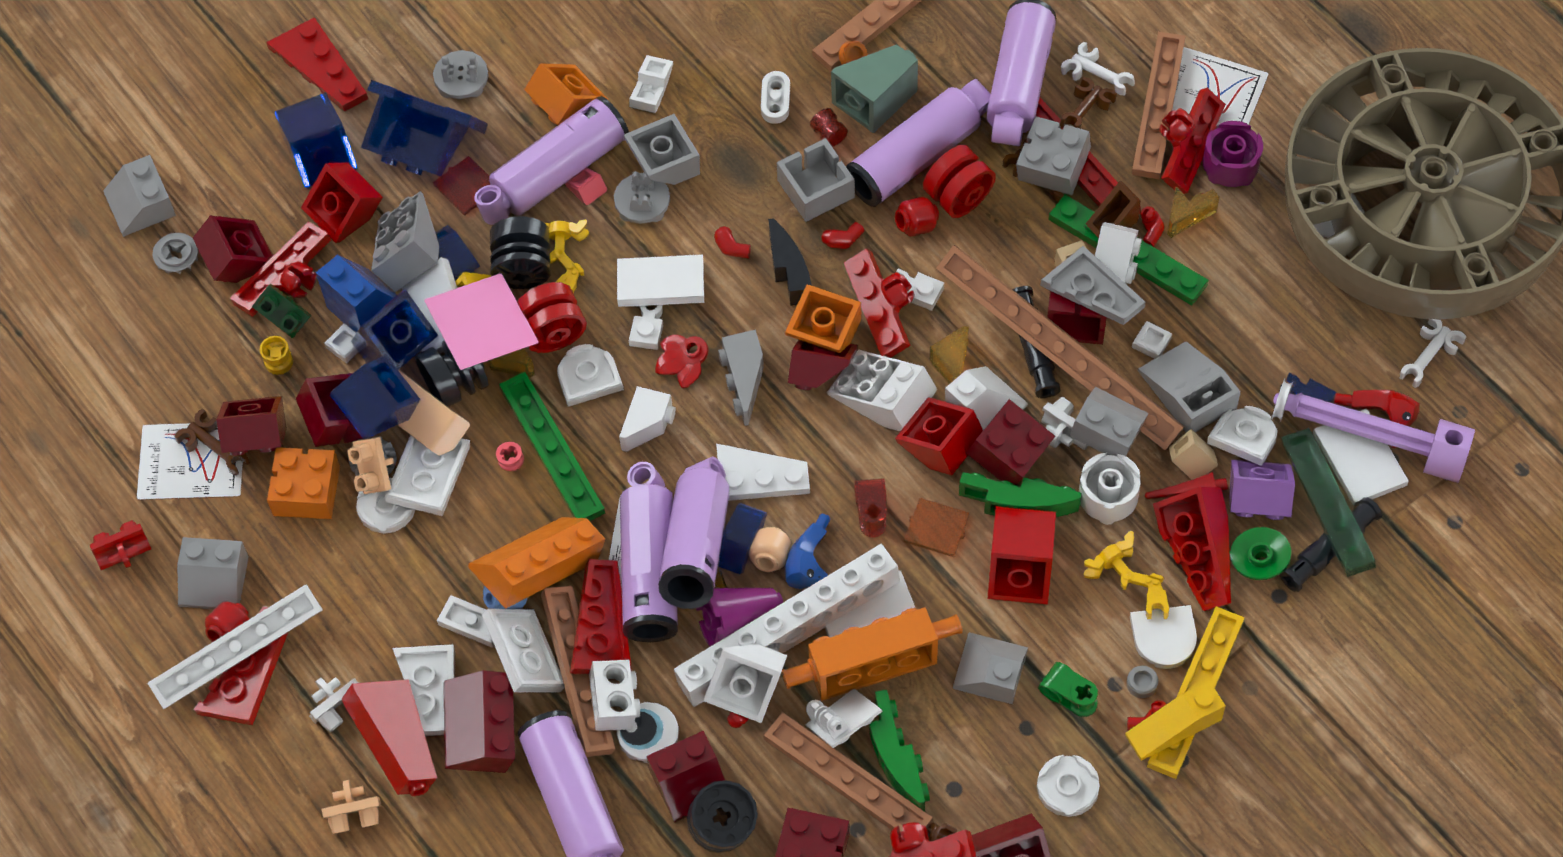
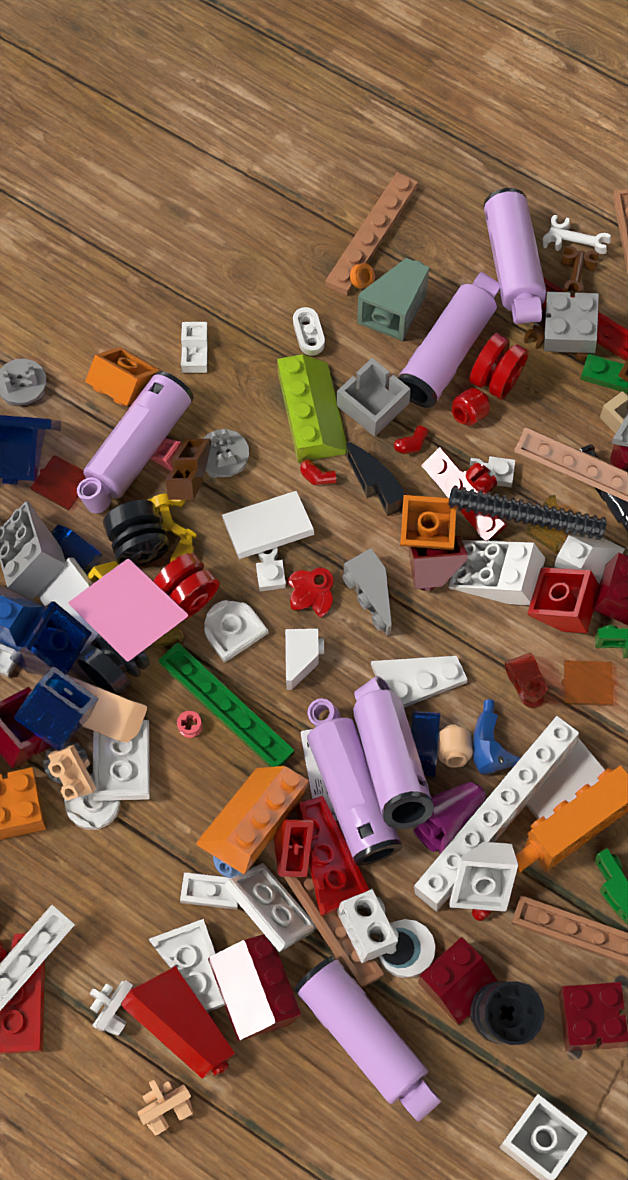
camera: 20 degrees left, 5 degrees up
light grey slope [624,114,700,185] -> none
white hinge [805,689,883,748] -> none
clear red wheel [810,108,848,147] -> none
none -> reddish brown slope [166,438,211,500]
none -> red slope [274,820,314,877]
none -> lime slope [277,354,347,463]
none -> black piece [448,485,607,540]

